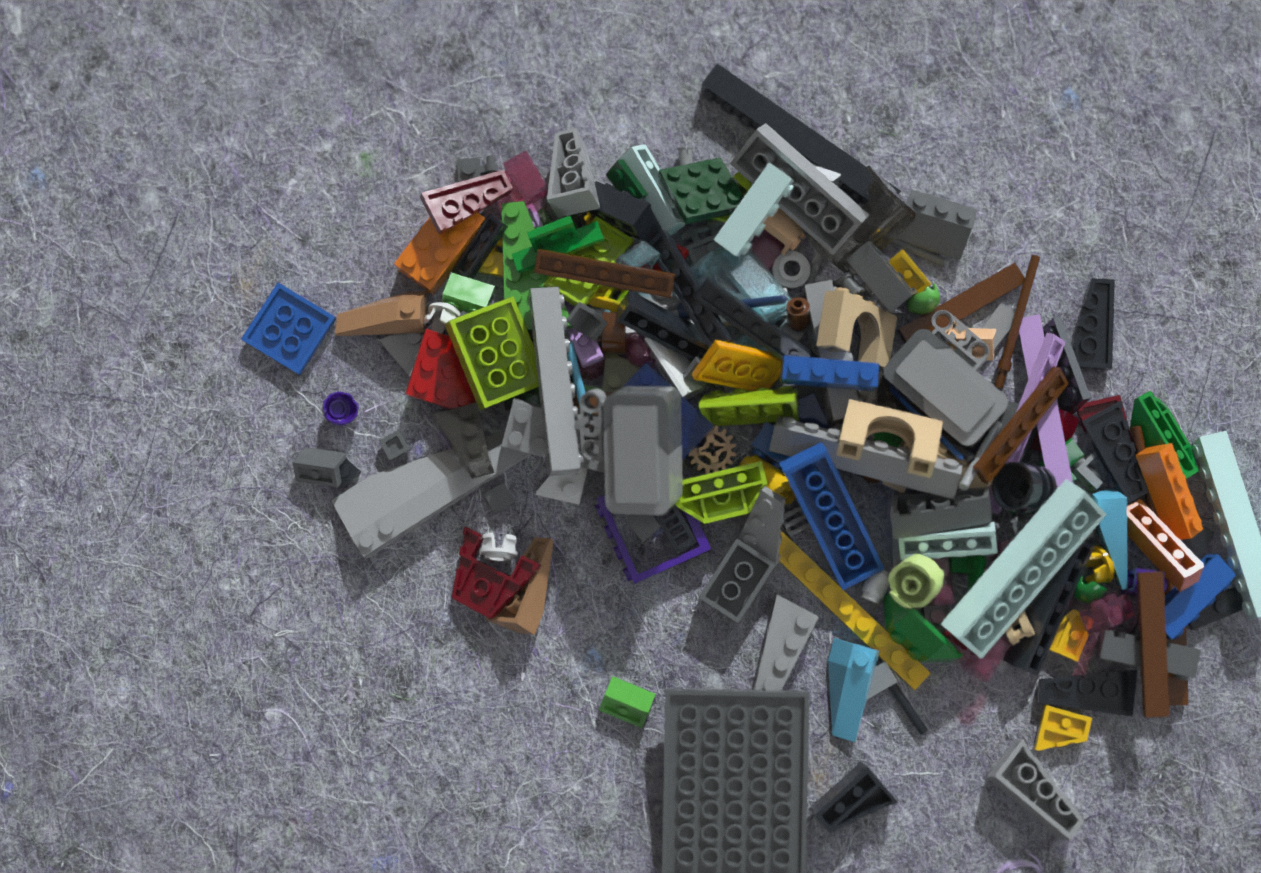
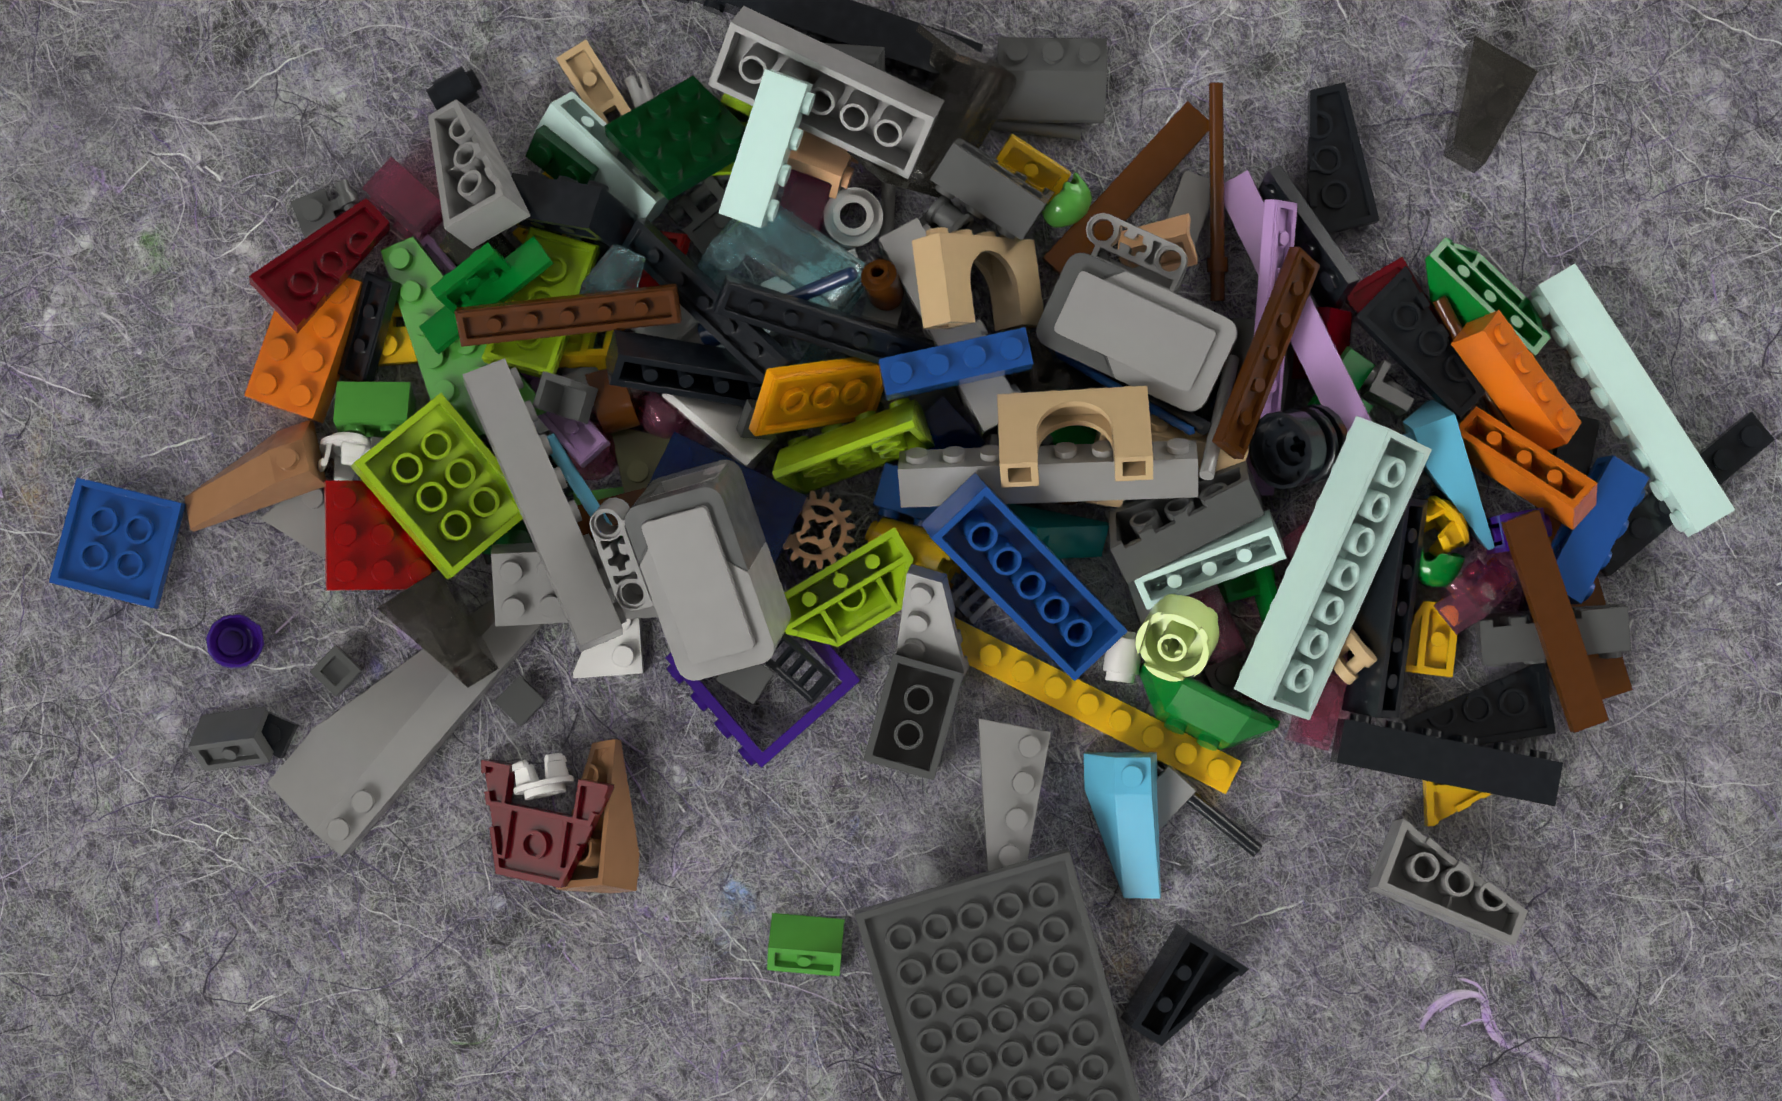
camera: 20 degrees left, 5 degrees up
none -> black brick [426,66,482,110]
none -> tan plate [556,40,631,124]
none -> teal slope [1007,504,1109,559]
none -> black brick [1330,713,1563,806]
none -> clear smoke wedge [1443,36,1538,173]

